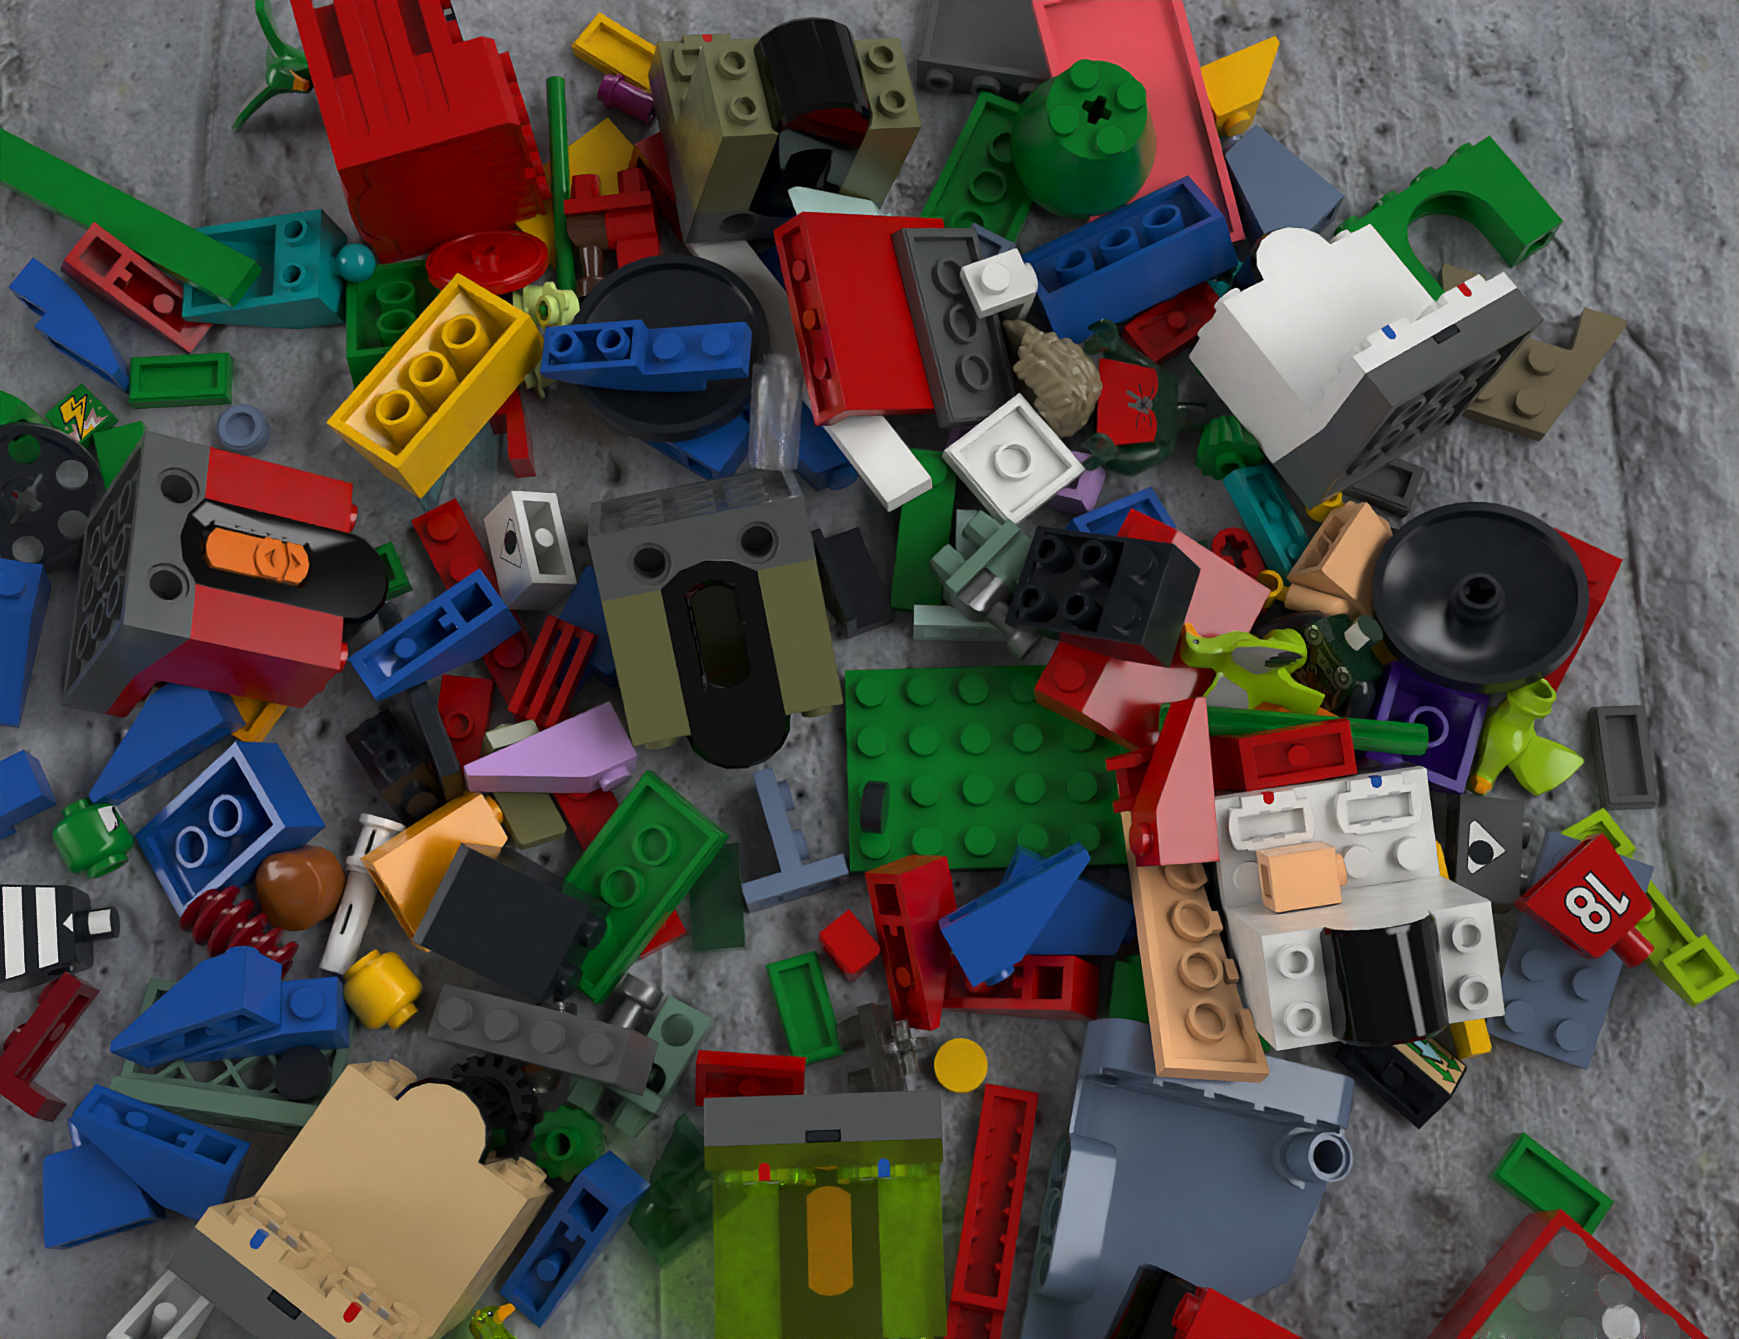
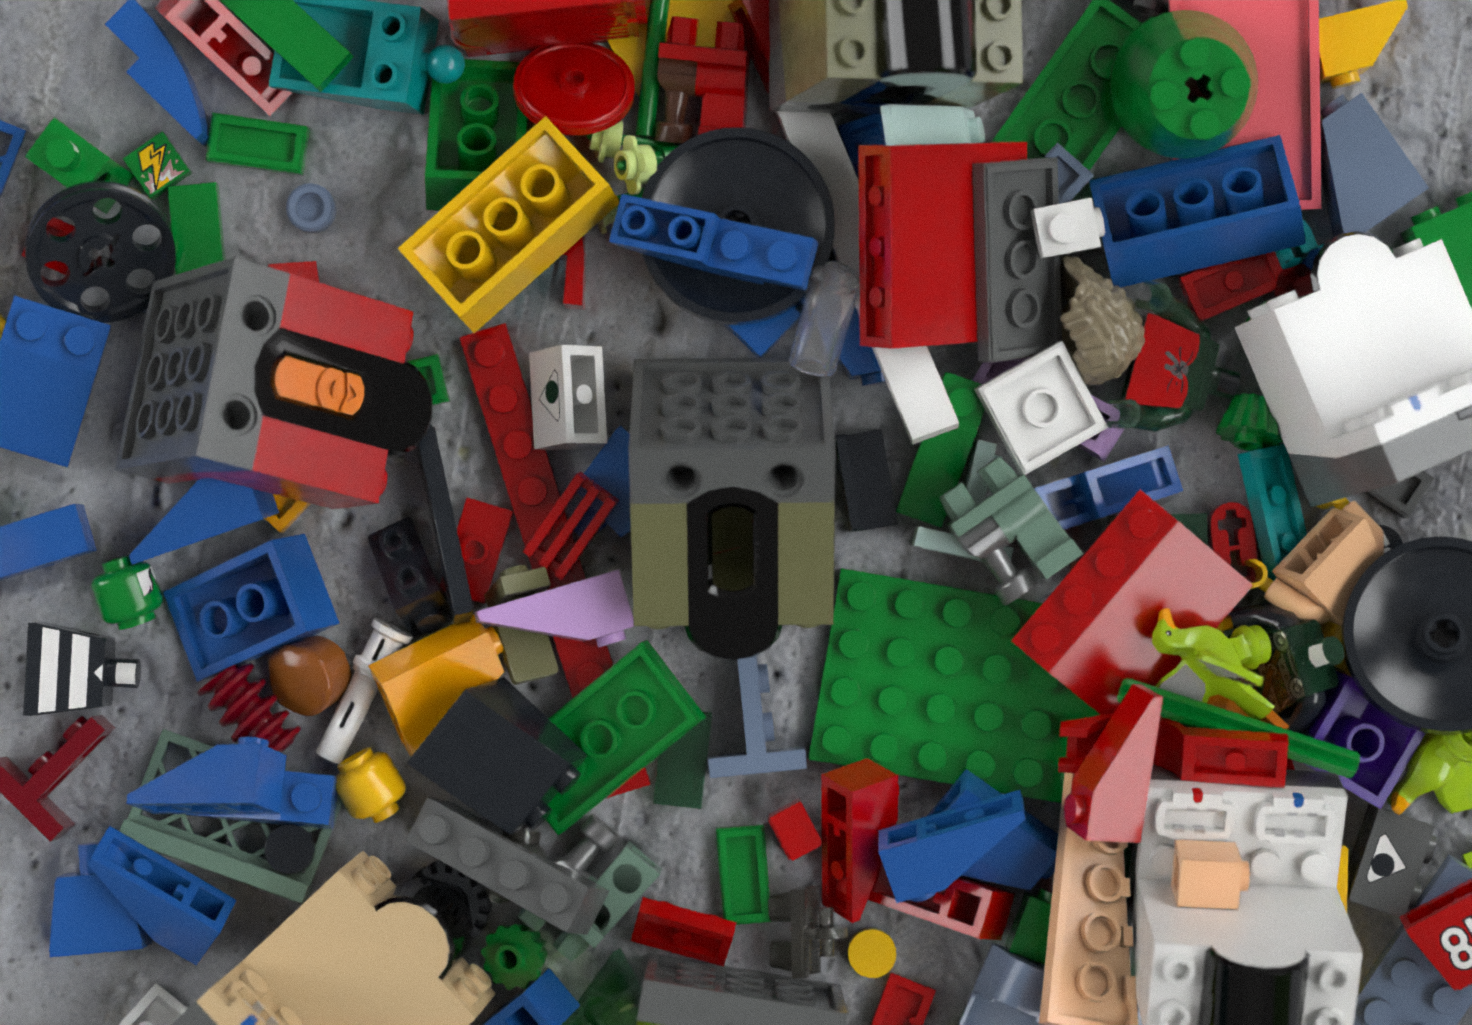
camera: 10 degrees right, 15 degrees up
blue slope [348,568,522,701] -> none
black tile [860,780,890,835] -> none
black slope [1004,526,1201,668] -> none

